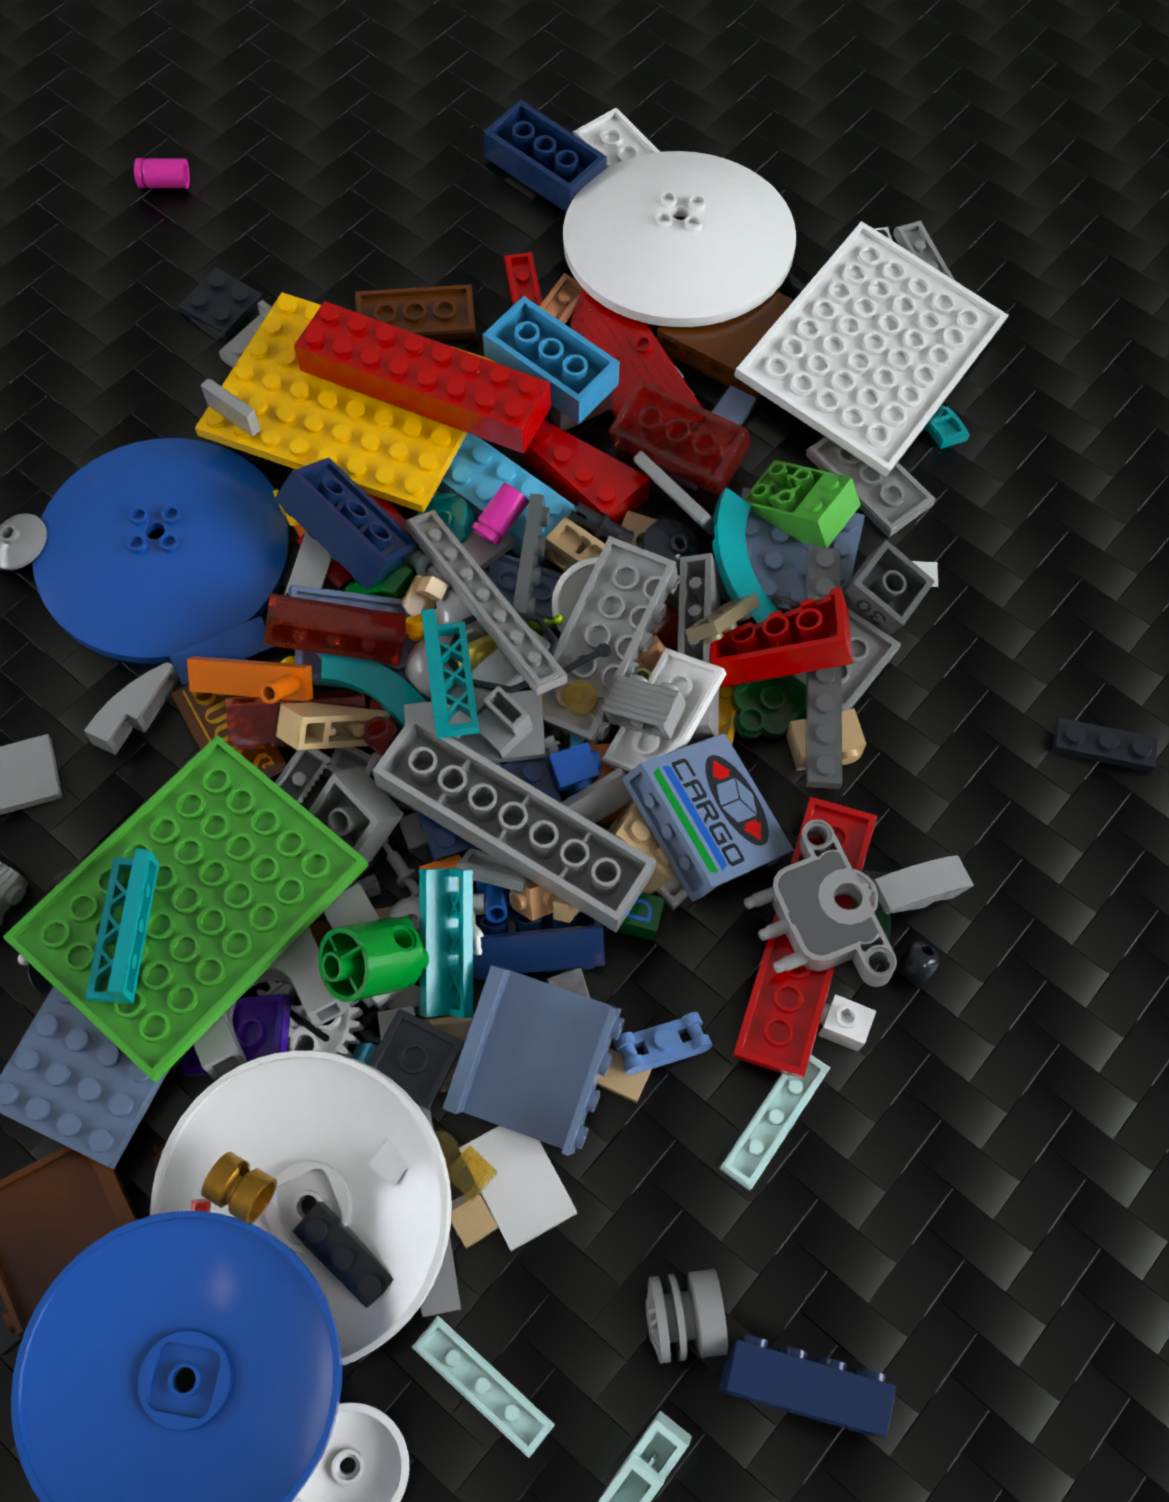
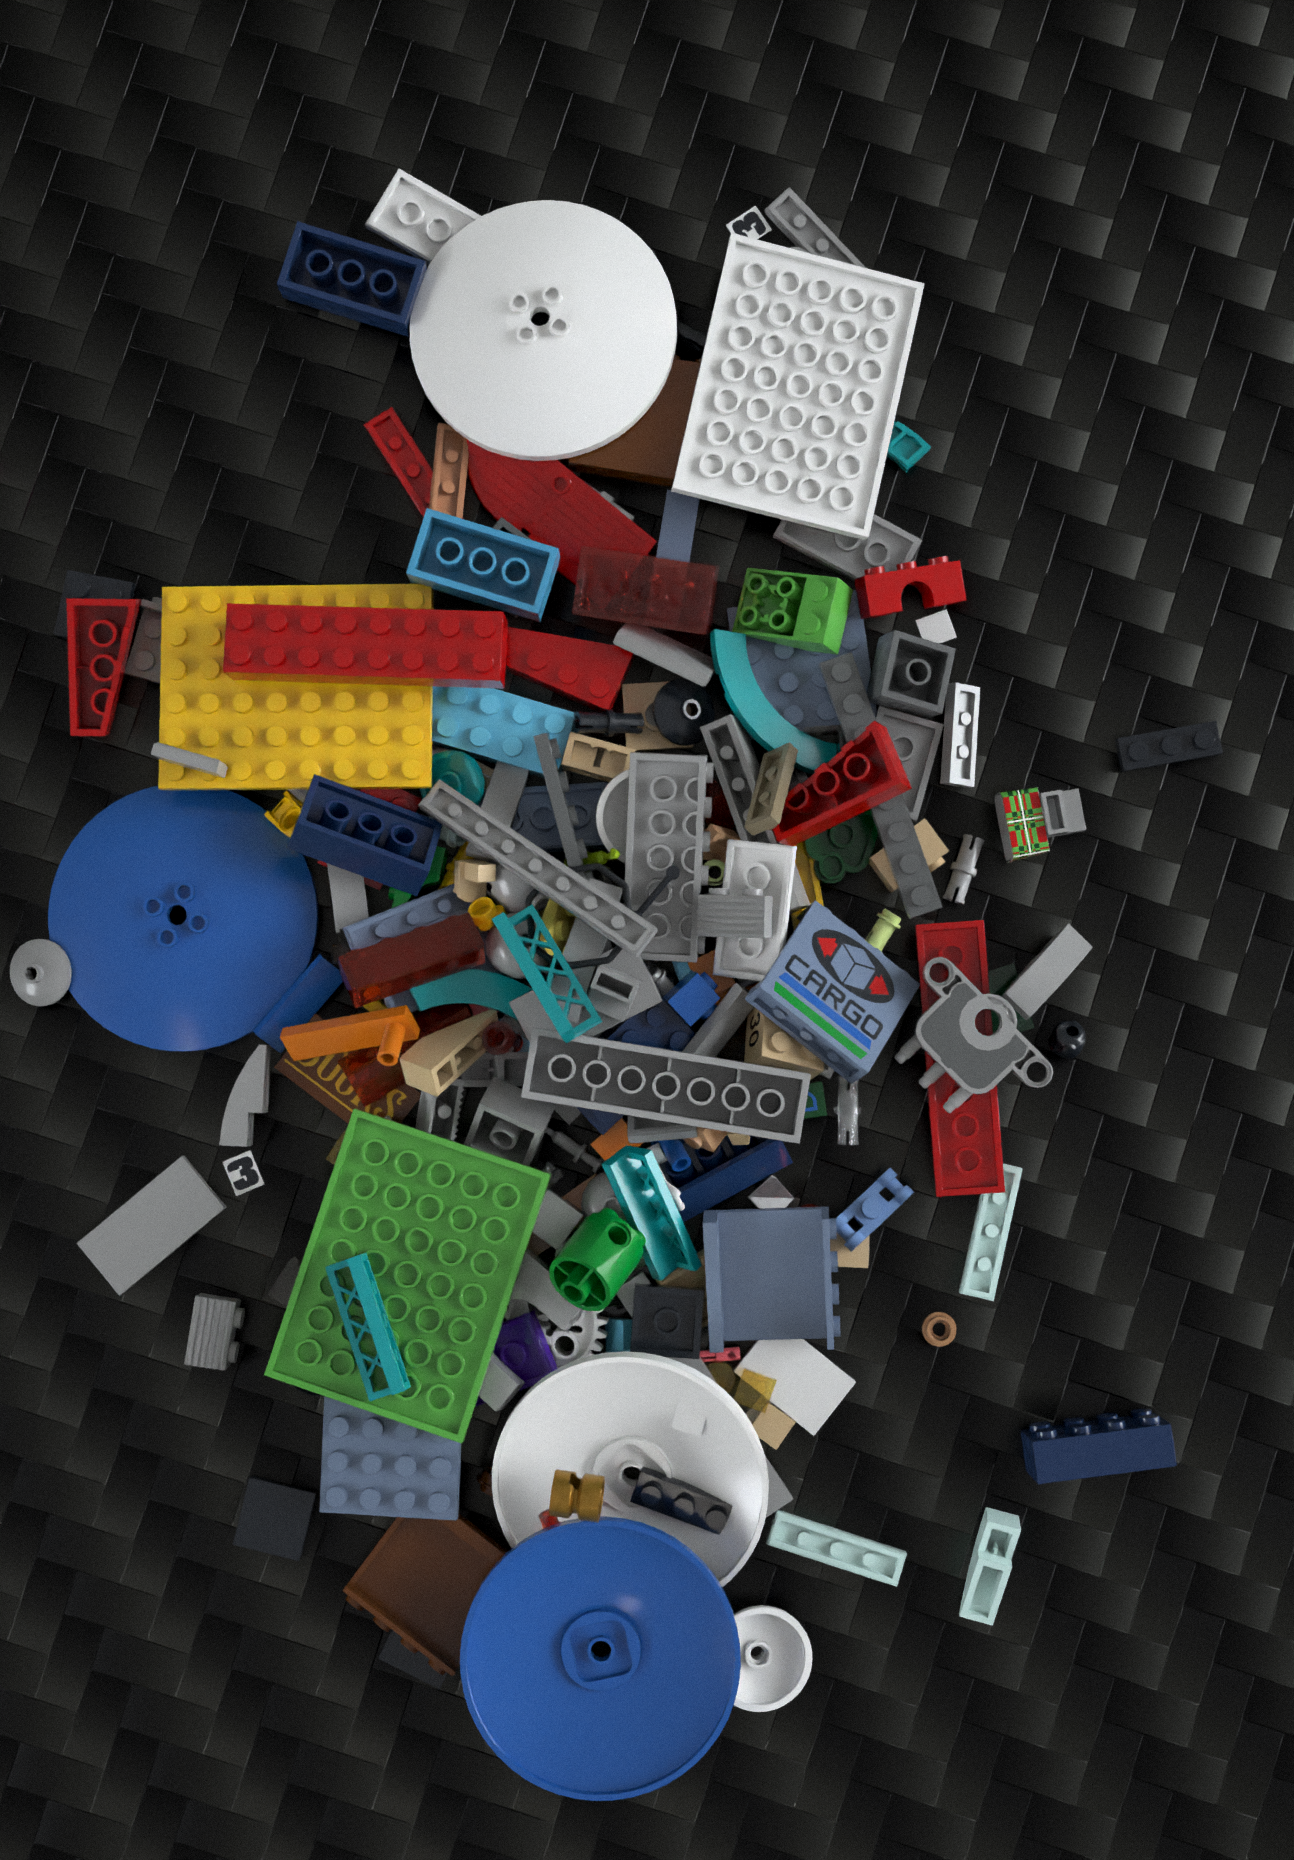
camera: 20 degrees left, 20 degrees up
reddish brown tile [355,284,476,341] -> none
dark pink piece [472,482,529,547] -> none
clear yellow tile [563,680,598,717] -> none
light grey wheel [645,1269,728,1364] -> none
white brick [818,994,876,1052] -> none
none -> red wedge [66,598,141,736]
none -> sticker [223,1150,264,1196]
none -> coral pin [699,1346,741,1362]
none -> clear pin [835,1076,861,1145]
none -> red arch [854,556,966,619]
none -> yellowish green pin [864,909,902,951]
none -> medium nougat plate [922,1312,956,1347]
none -> light grey plate [940,682,980,788]
none -> light grey pin [943,834,984,905]
none -> piece [994,787,1050,863]
none -> light grey piece [1039,788,1086,838]

